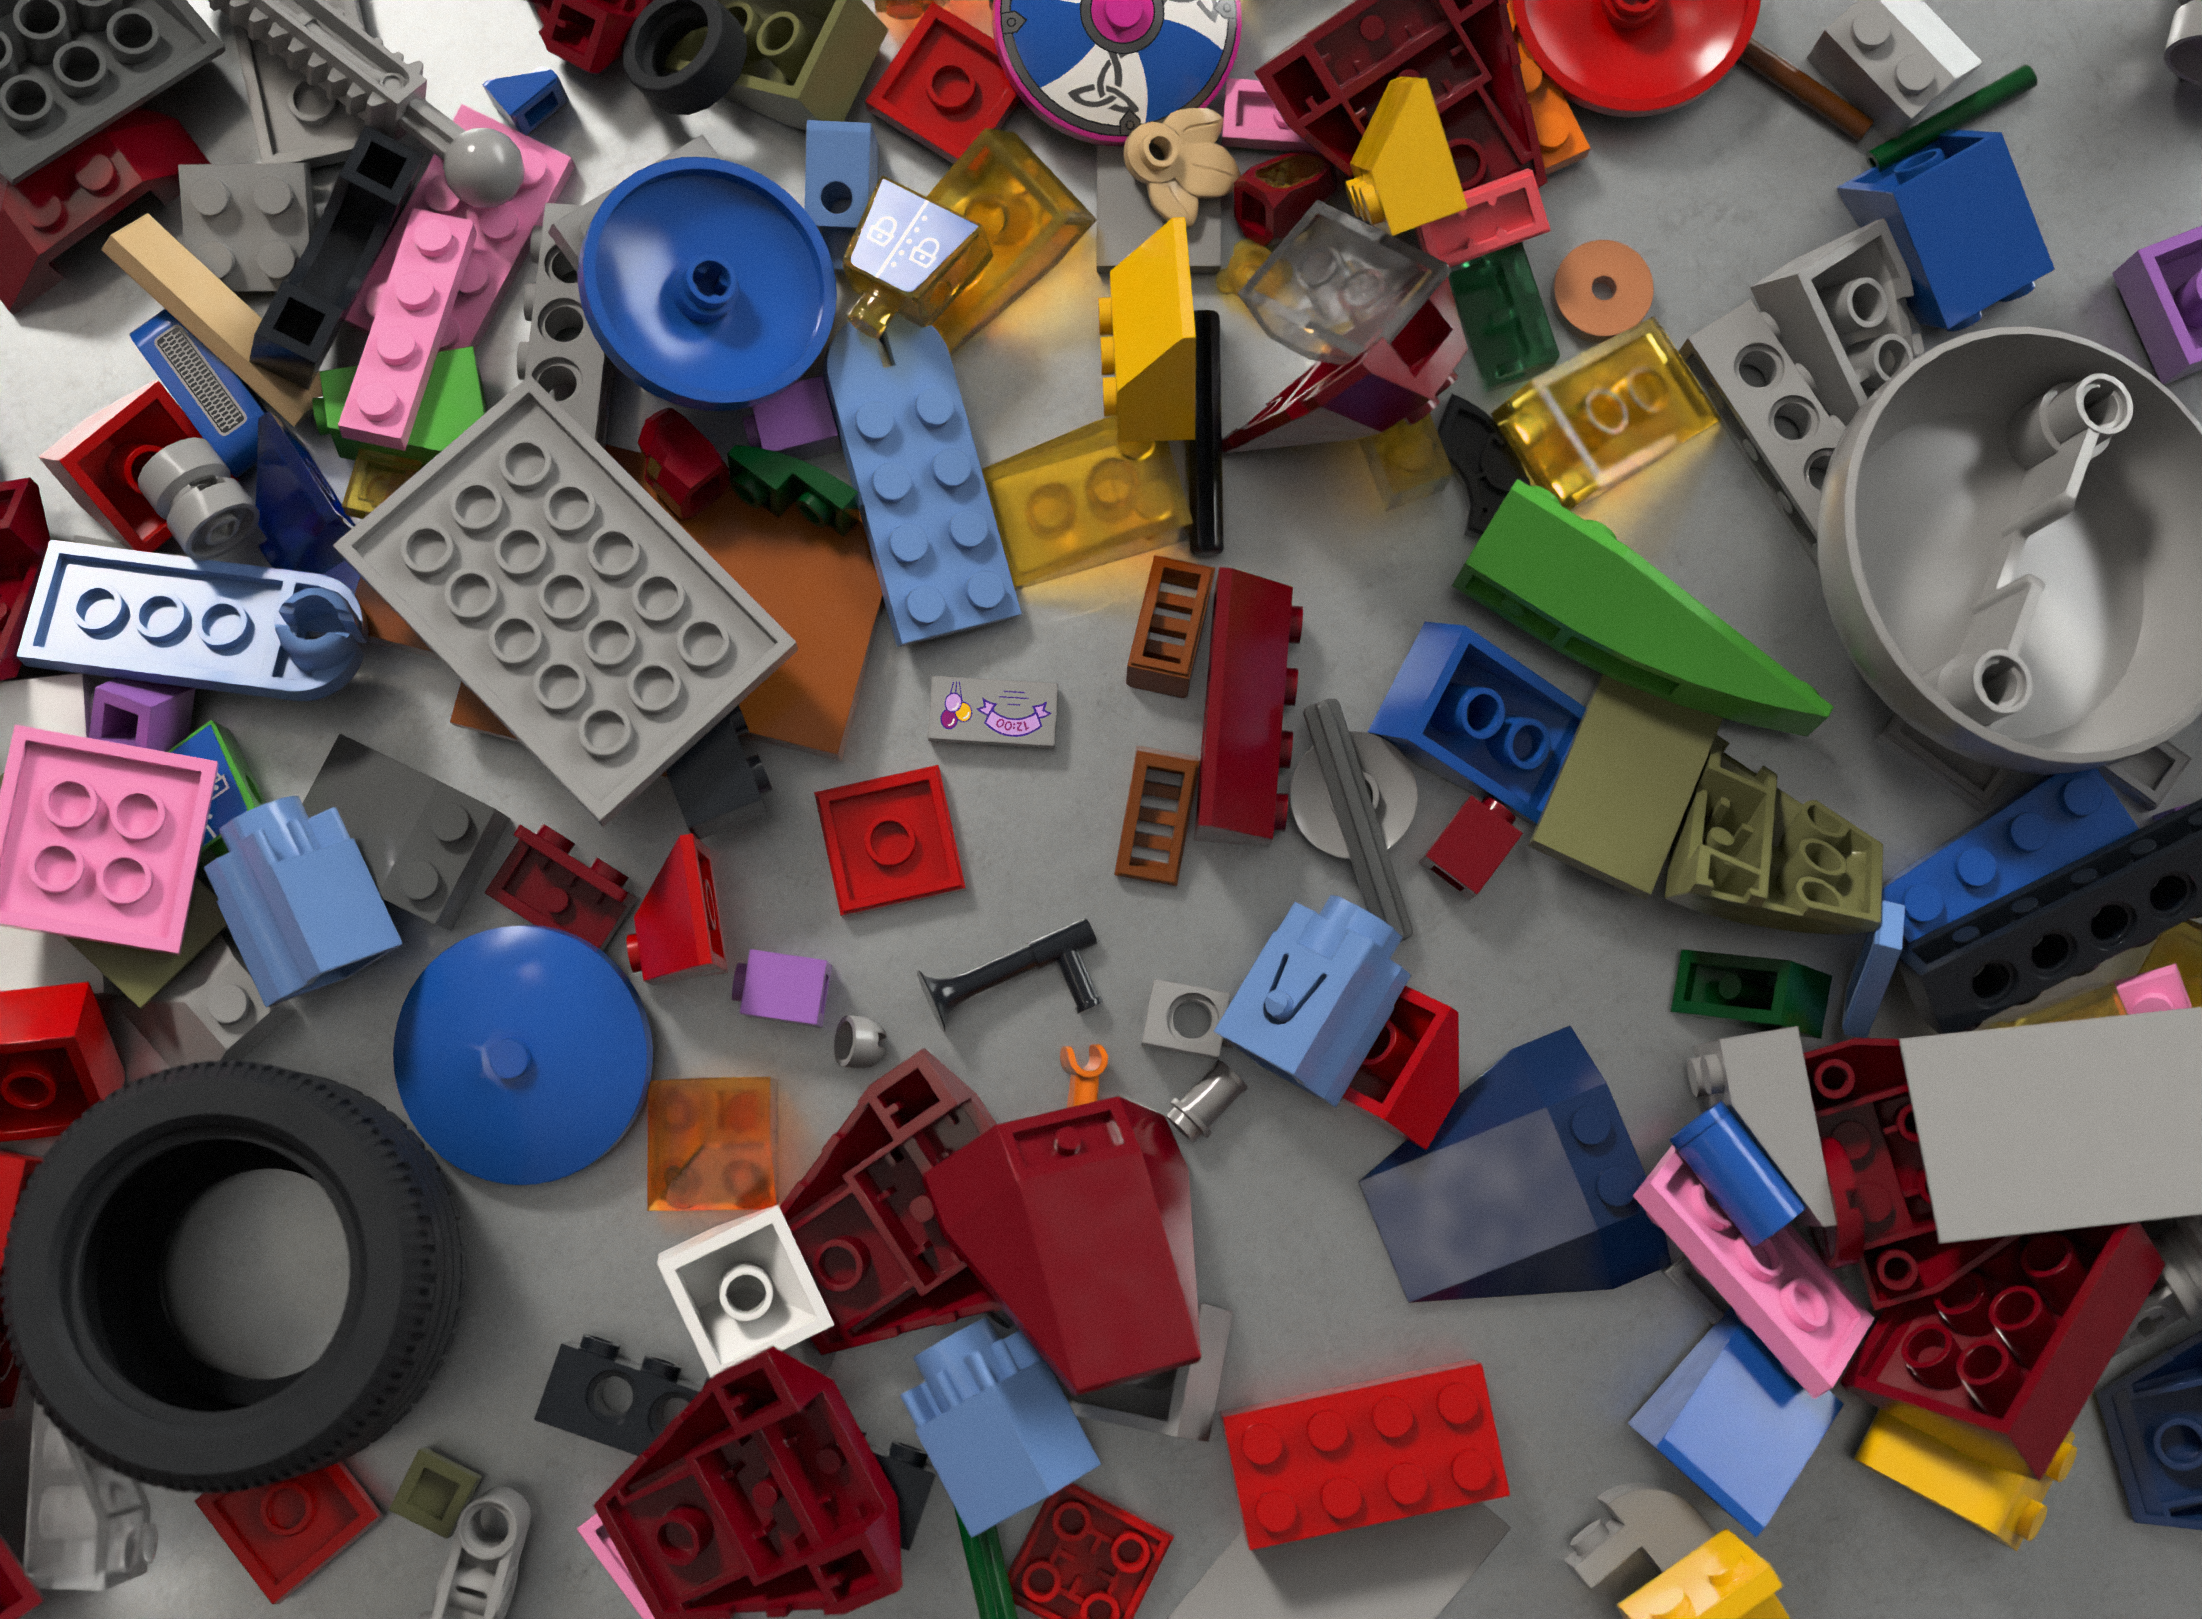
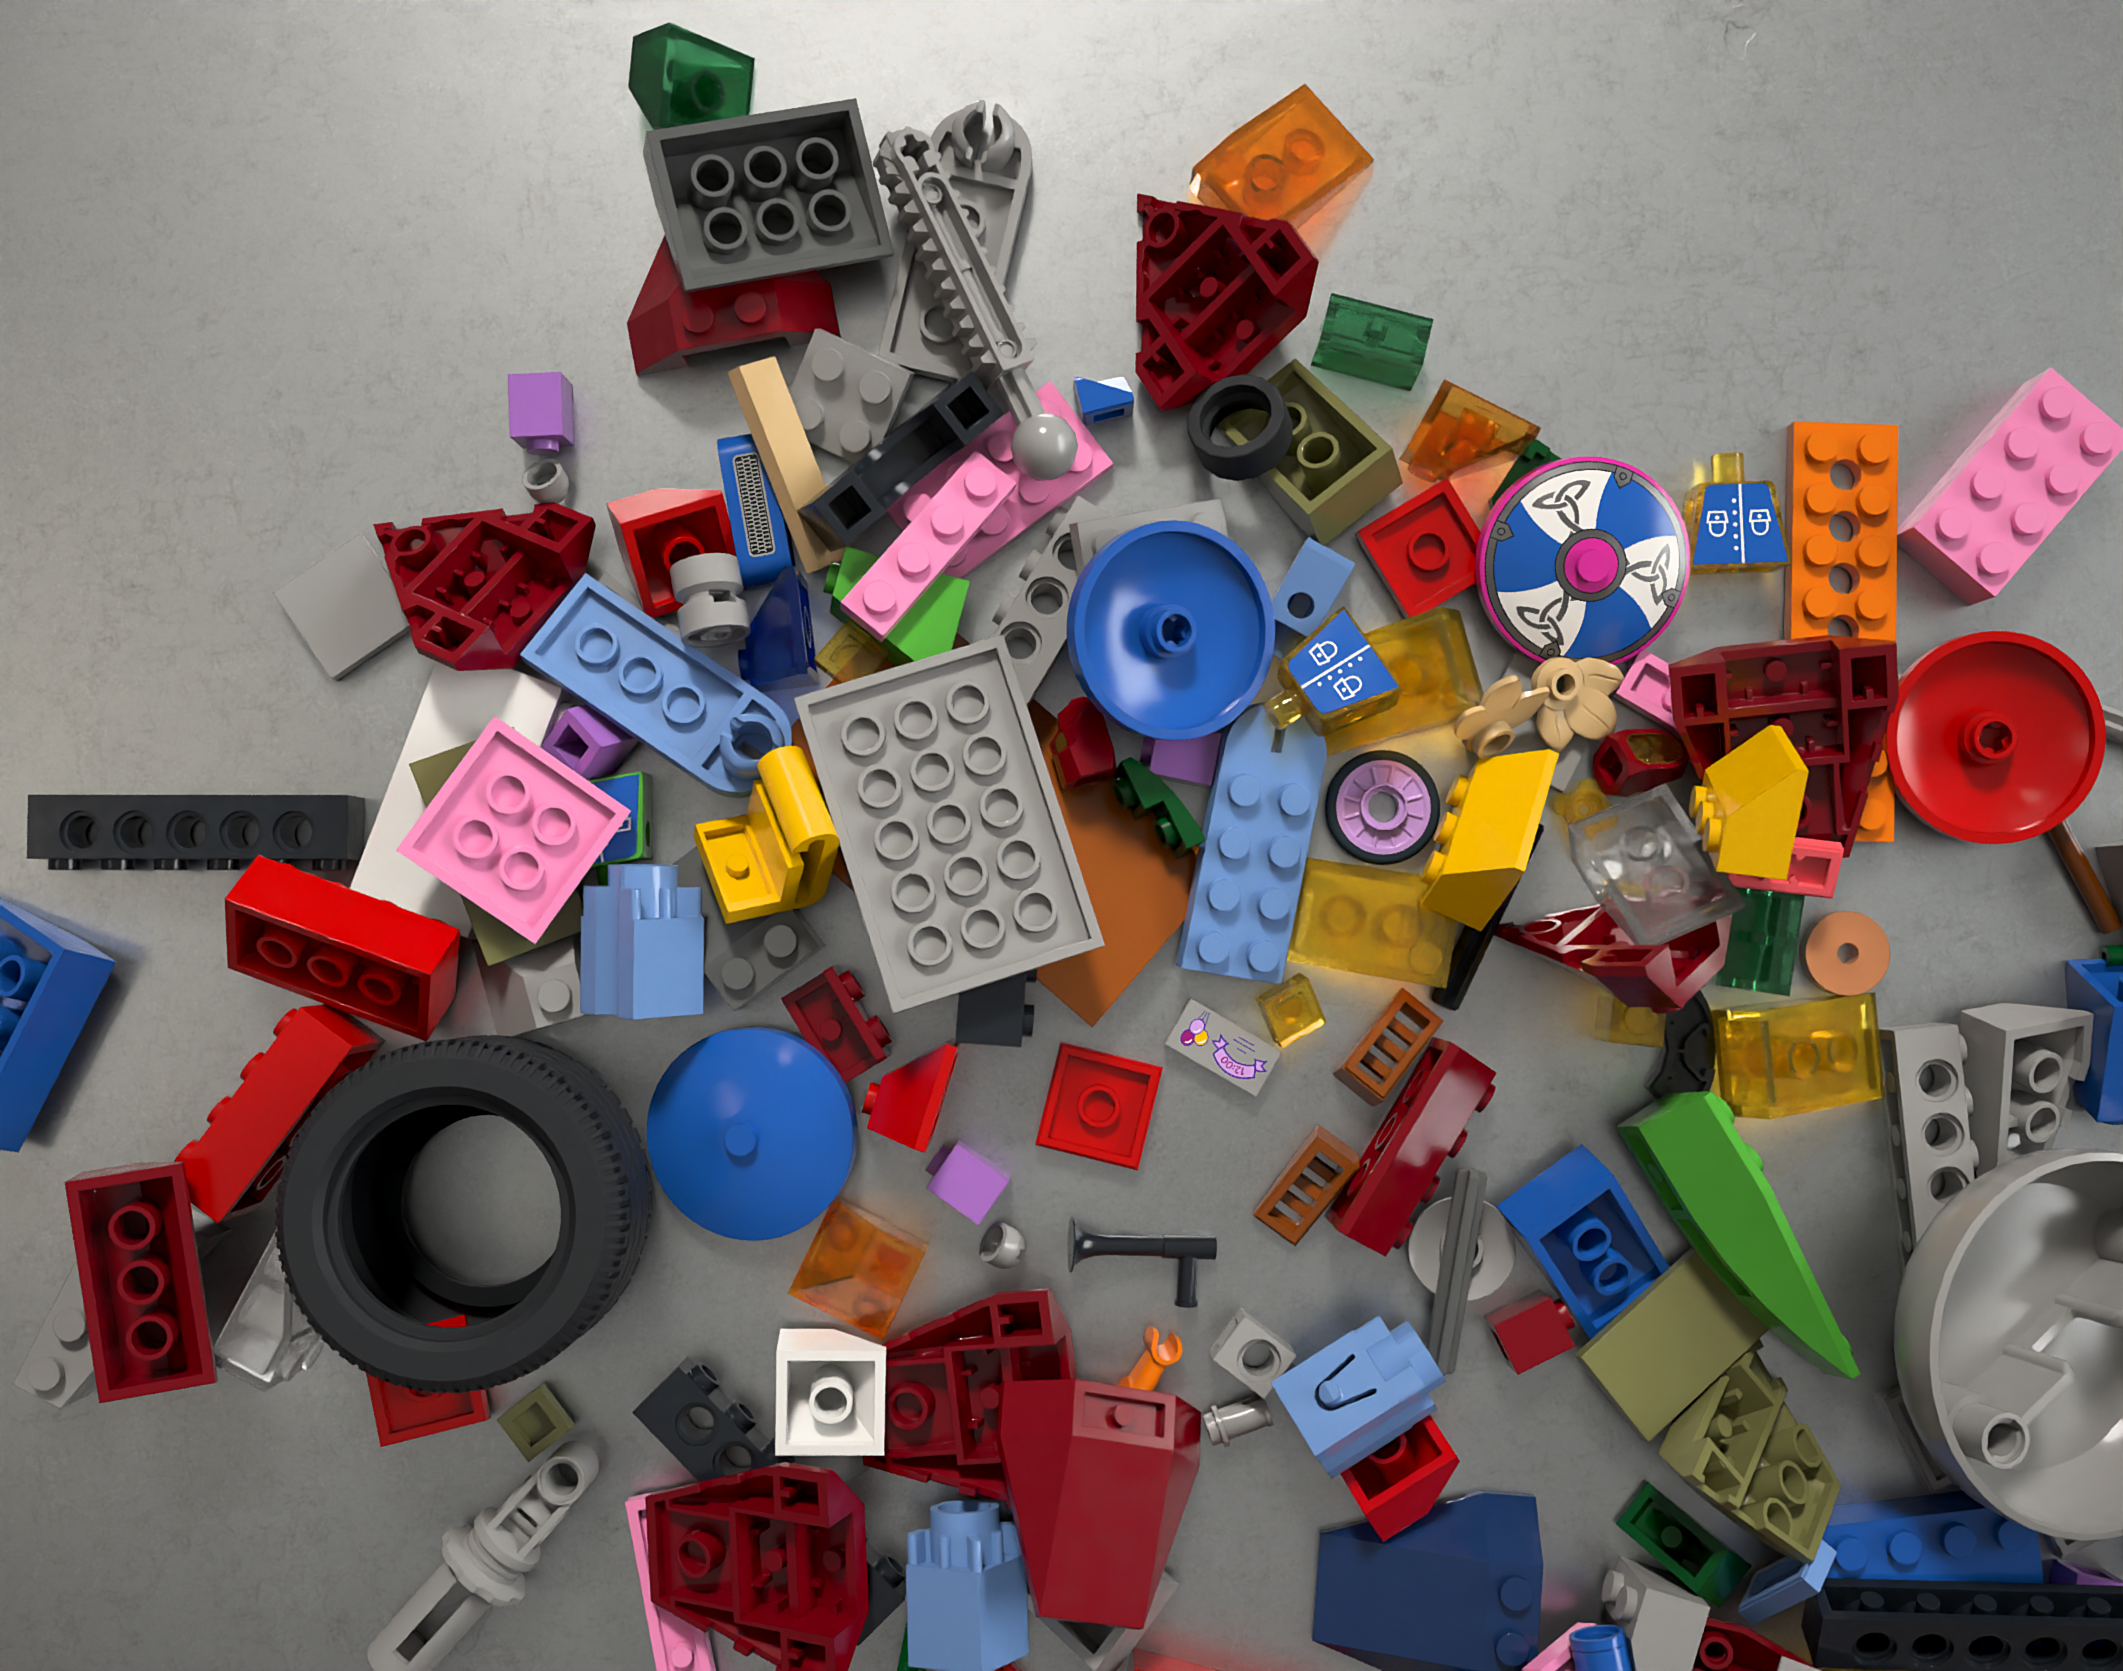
camera: 30 degrees right, 5 degrees up
none -> yellow piece [693,746,840,924]
none -> clear yellow plate [1255,973,1327,1048]
none -> lavender wheel [1325,750,1440,865]
none -> tan plate [1454,675,1551,758]

